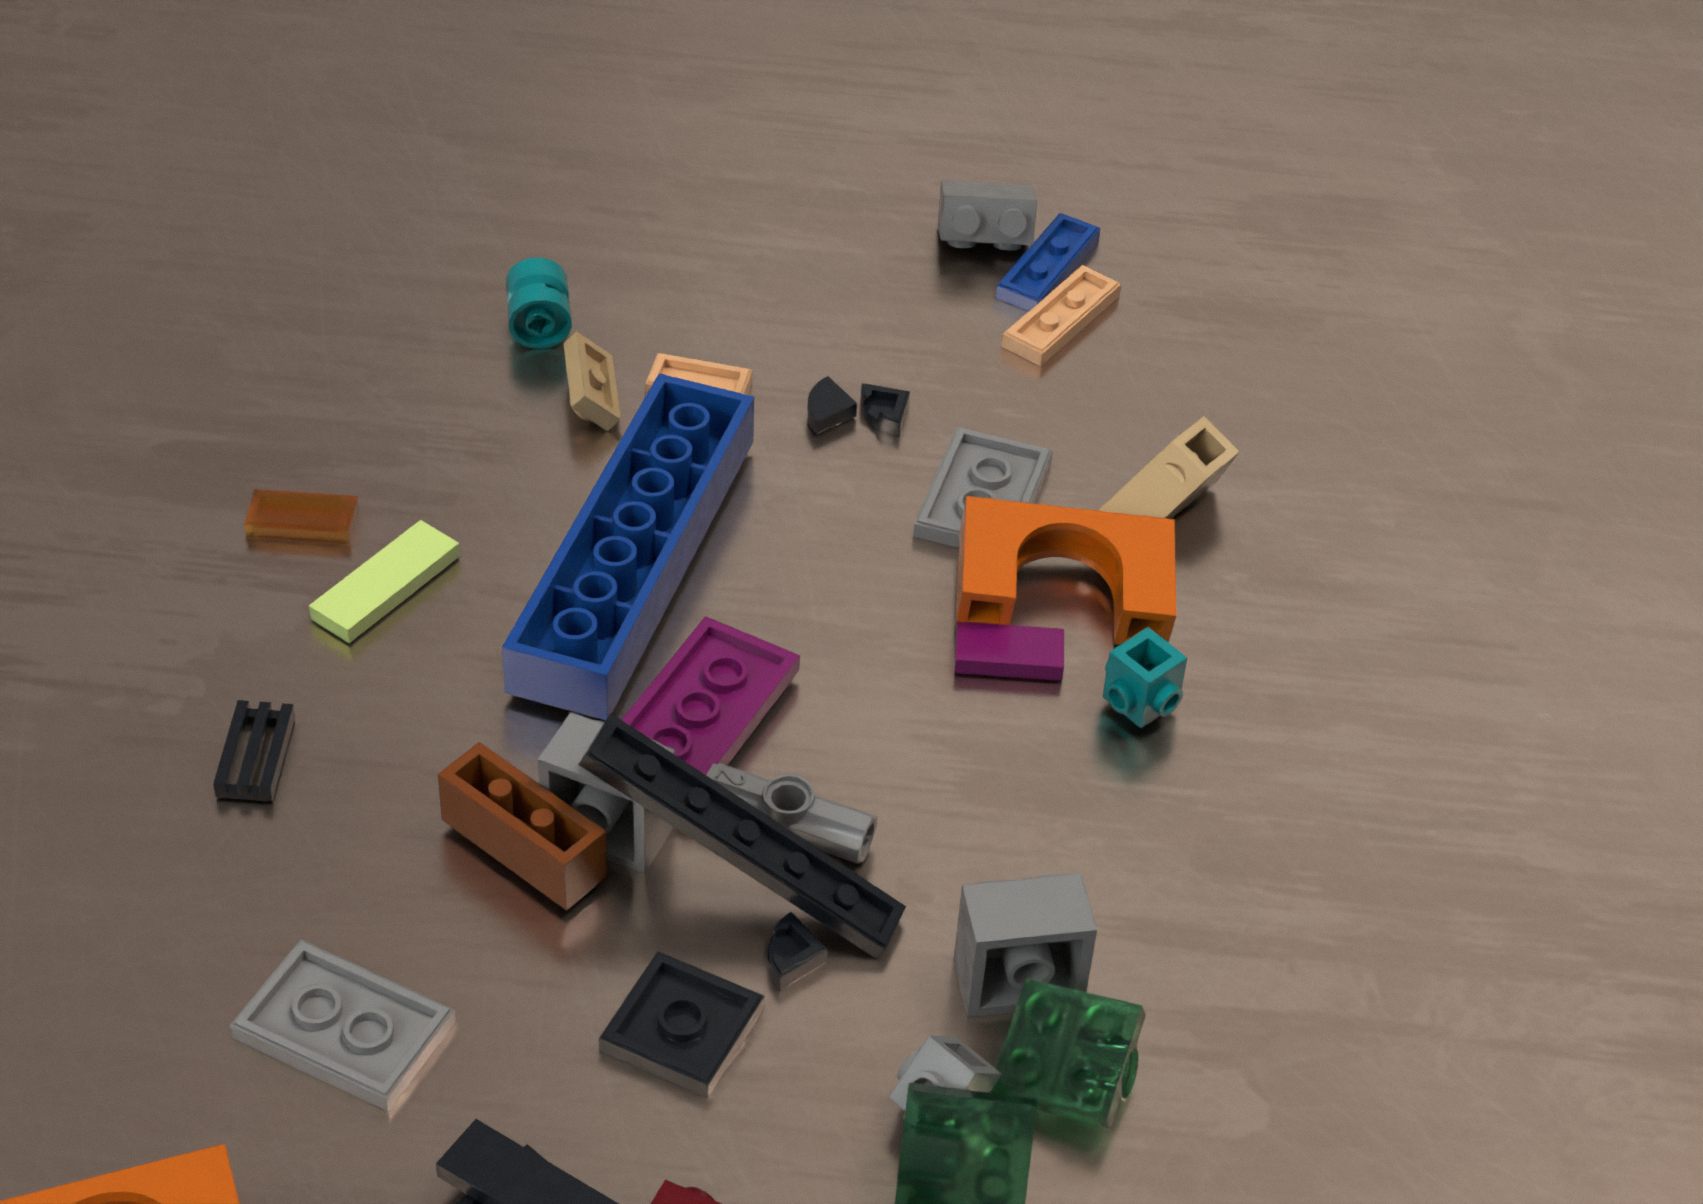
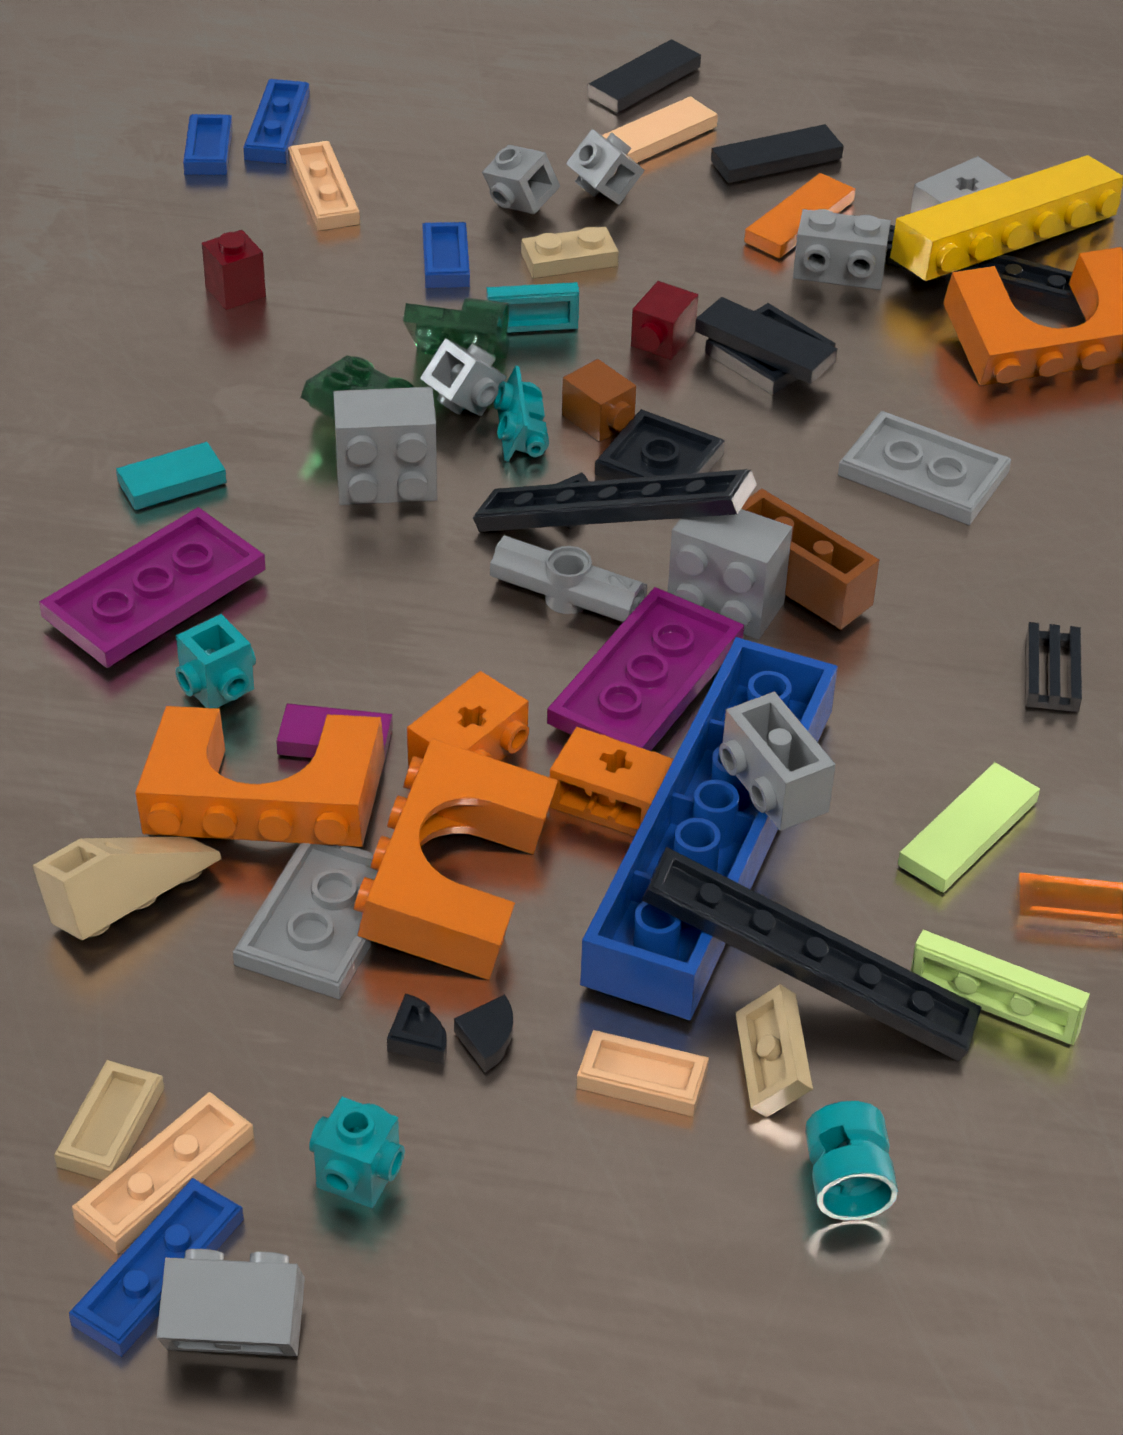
camera: 175 degrees left, 0 degrees up
none -> magenta plate [39,507,266,668]
none -> tan tile [54,1060,164,1181]
none -> teal tile [116,442,227,510]
none -> teal brick [309,1096,405,1209]
none -> orange arch [353,738,558,980]
none -> orange brick [407,671,529,766]
none -> teal hinge [493,365,549,462]
none -> orange brick [550,726,674,837]
none -> dark orange brick [562,359,636,442]
none -> black tile [641,847,982,1061]
none -> light grey brick [719,691,836,831]
none -> yellowish green tile [911,929,1090,1045]

